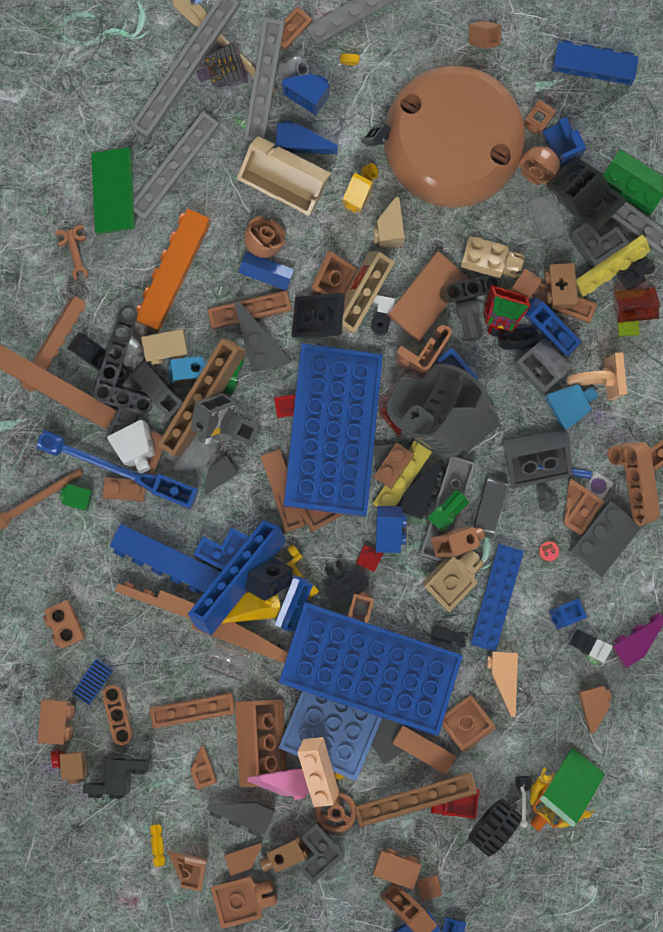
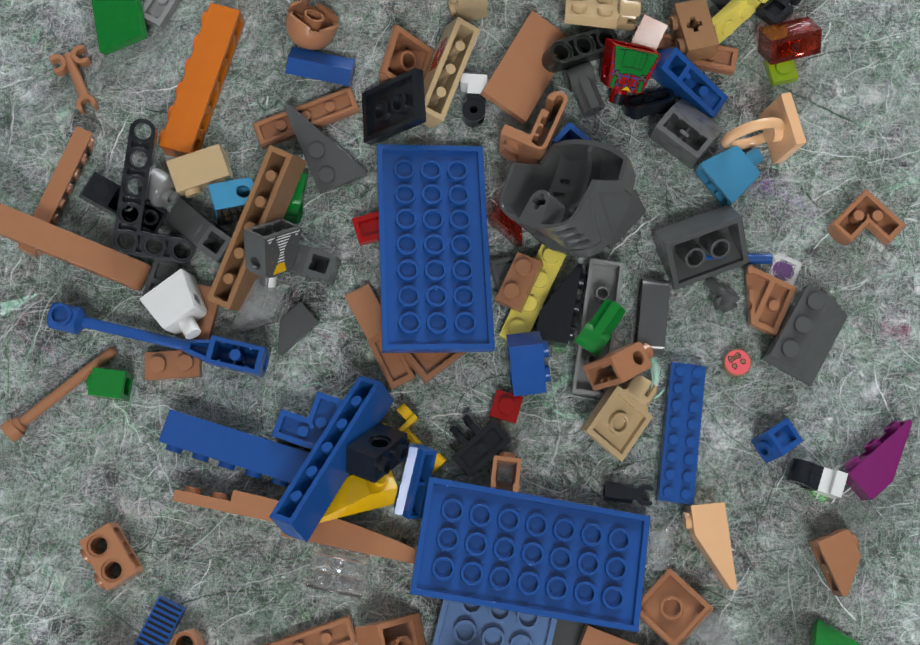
camera: 10 degrees left, 5 degrees down
nougat beam [607,442,660,526] -> none

